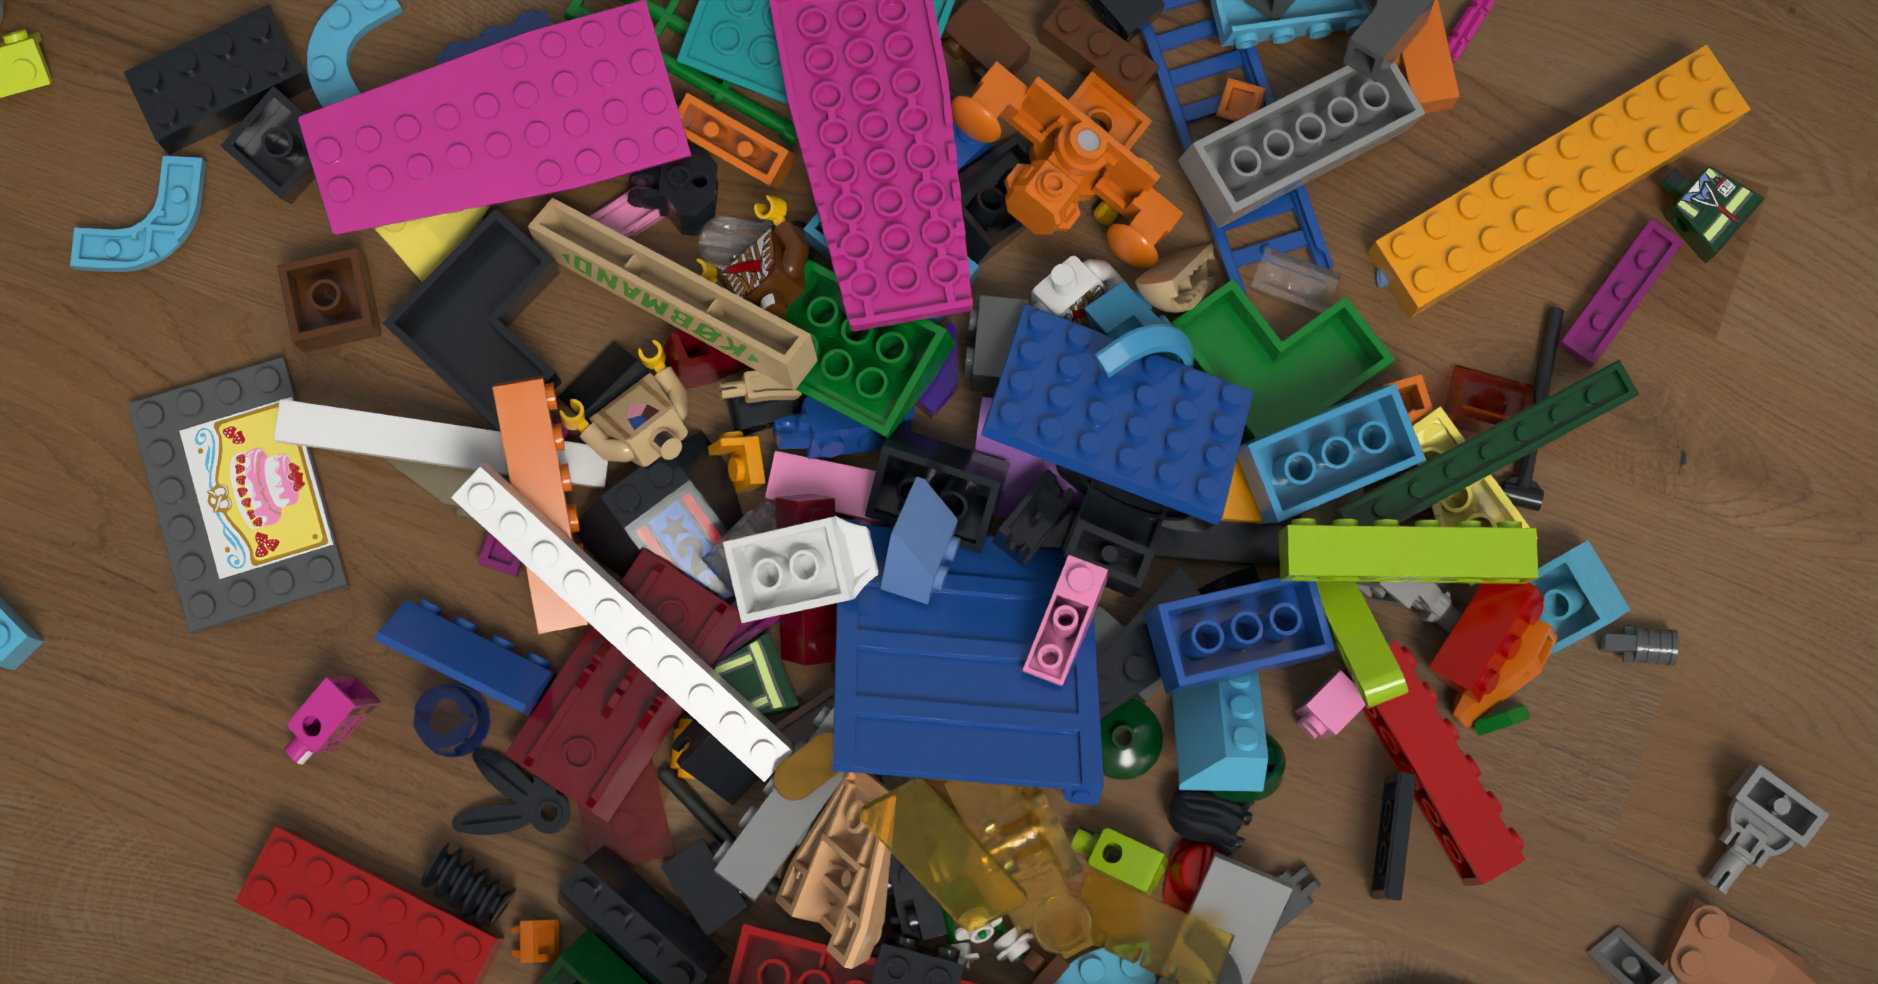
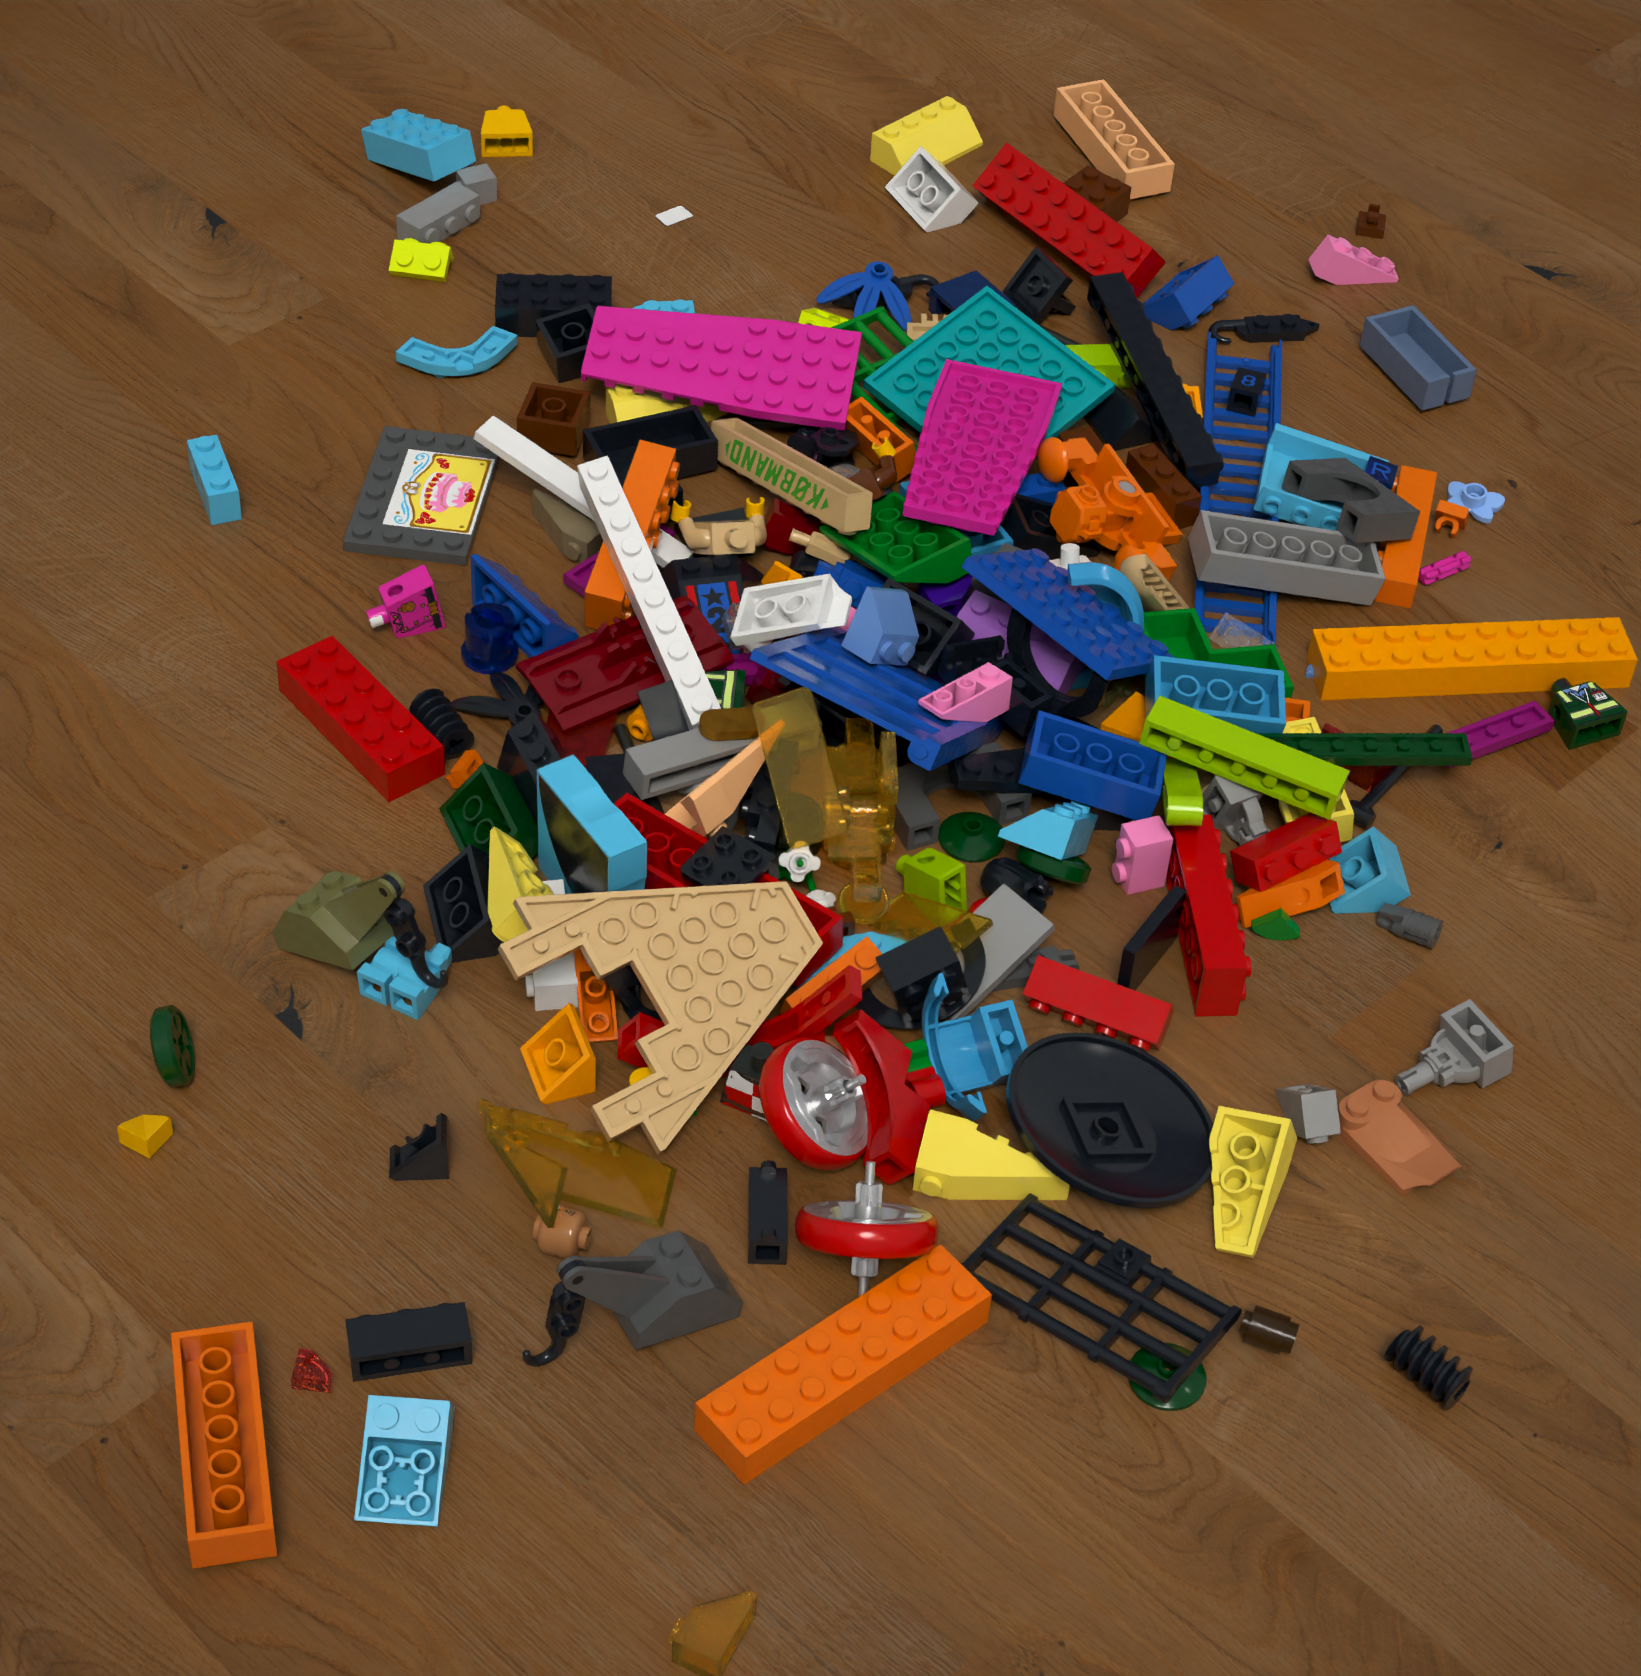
camera: 25 degrees right, 35 degrees down
none -> red brick [1022,955,1174,1052]

